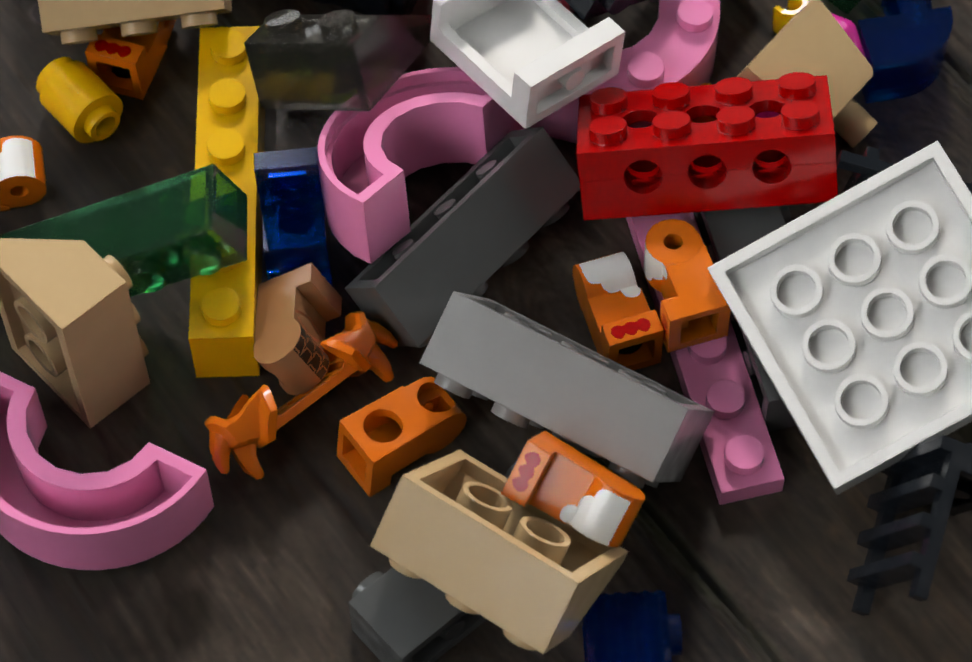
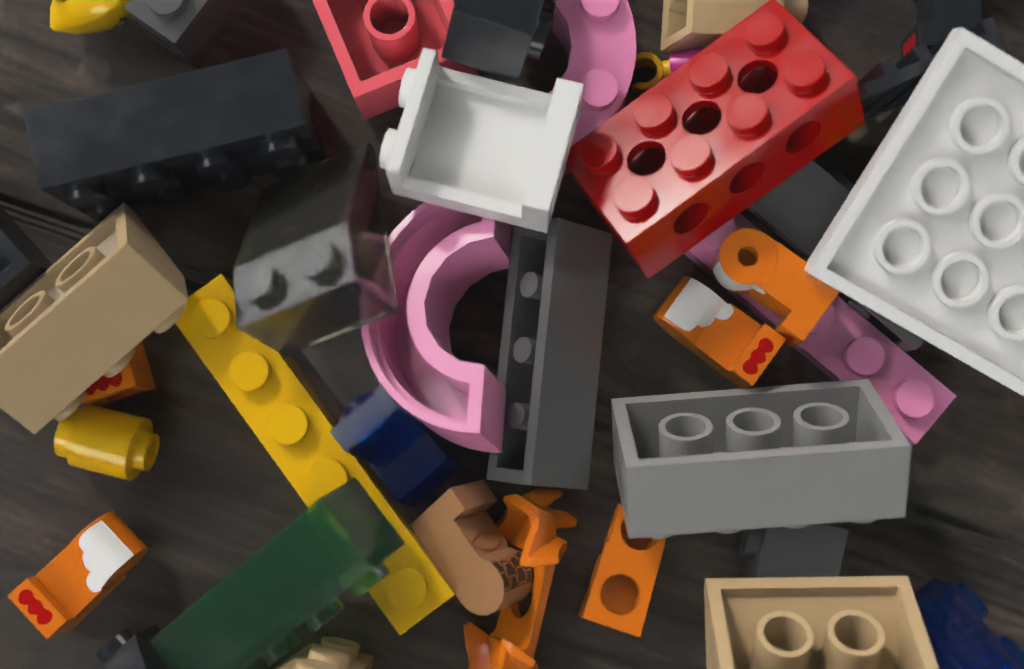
camera: 30 degrees left, 25 degrees up
orange leg [501,430,646,548] -> none

